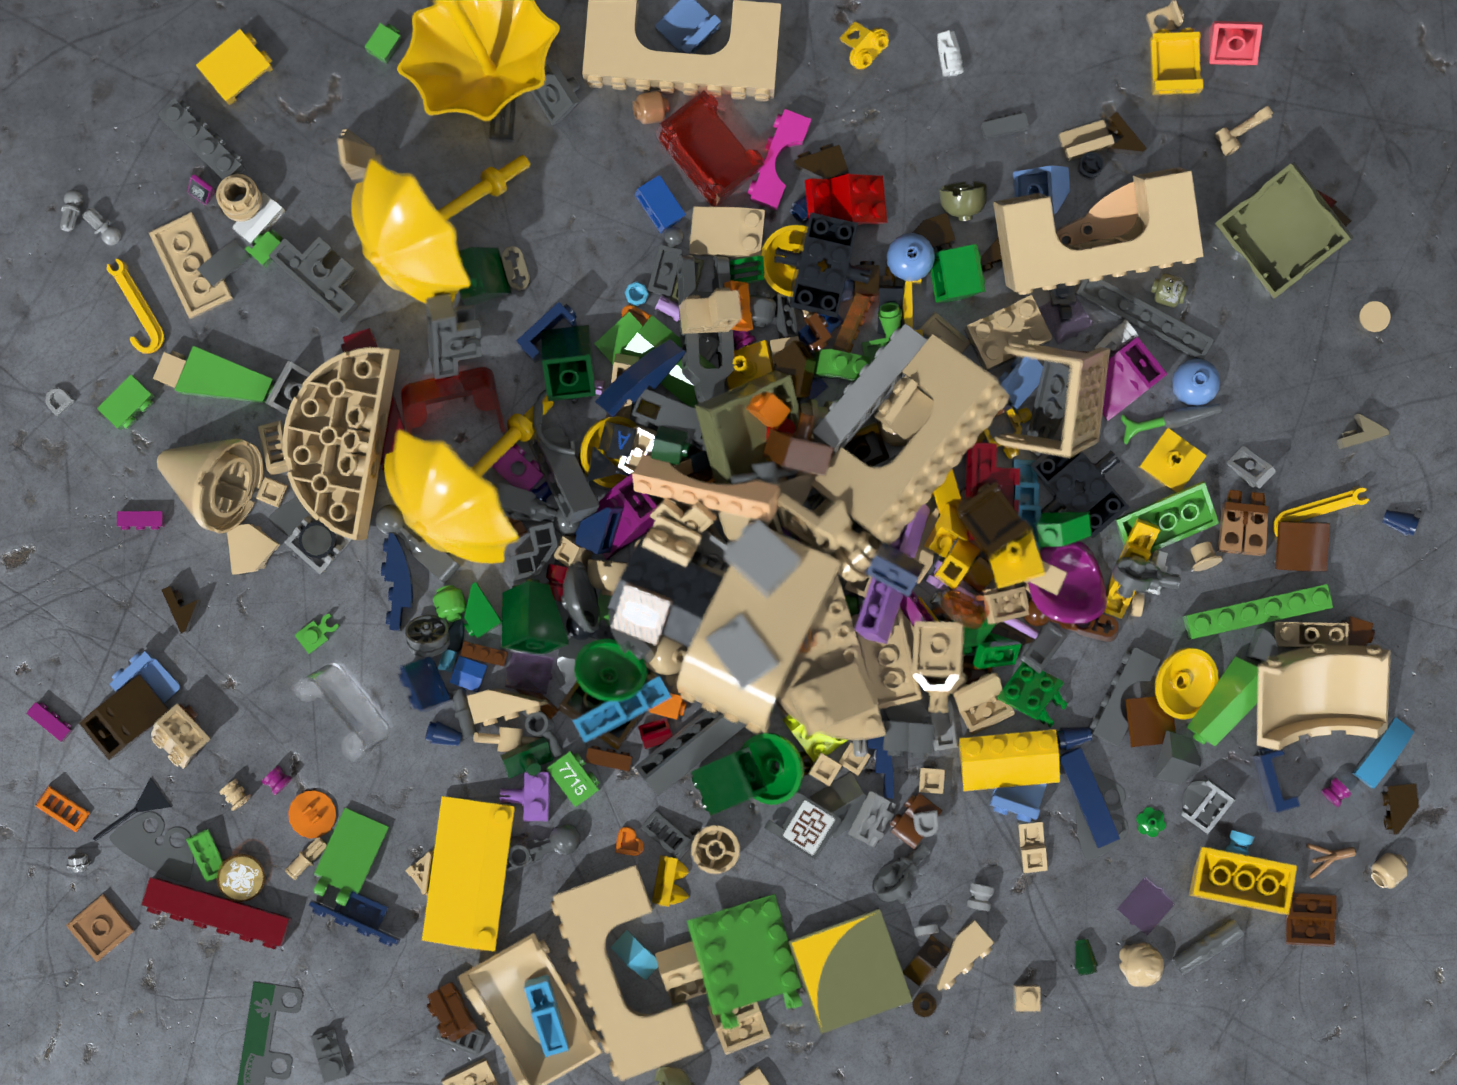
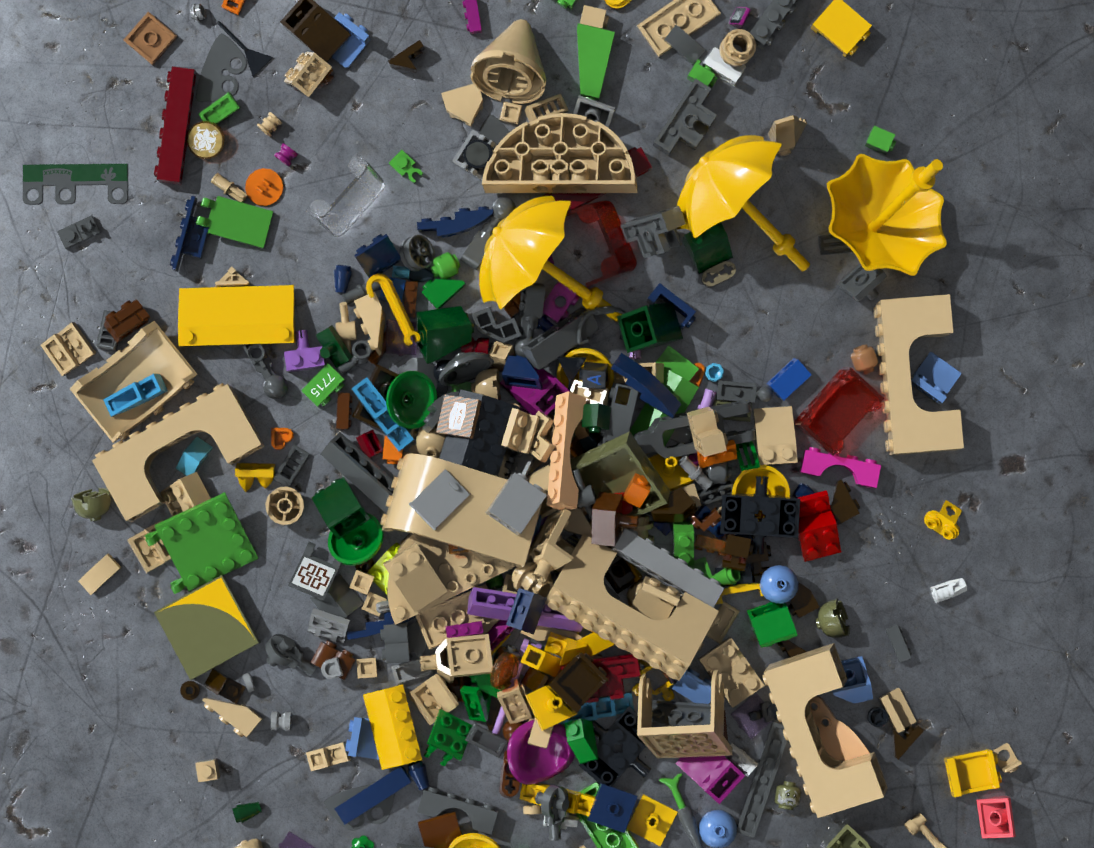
camera: 80 degrees right, 0 degrees up
none -> yellow piece [366,274,420,346]
none -> magenta piece [445,621,484,638]
none -> dark blue plate [587,783,638,833]
none -> light grey pin [678,455,713,490]
none -> dark brown brick [721,535,754,571]

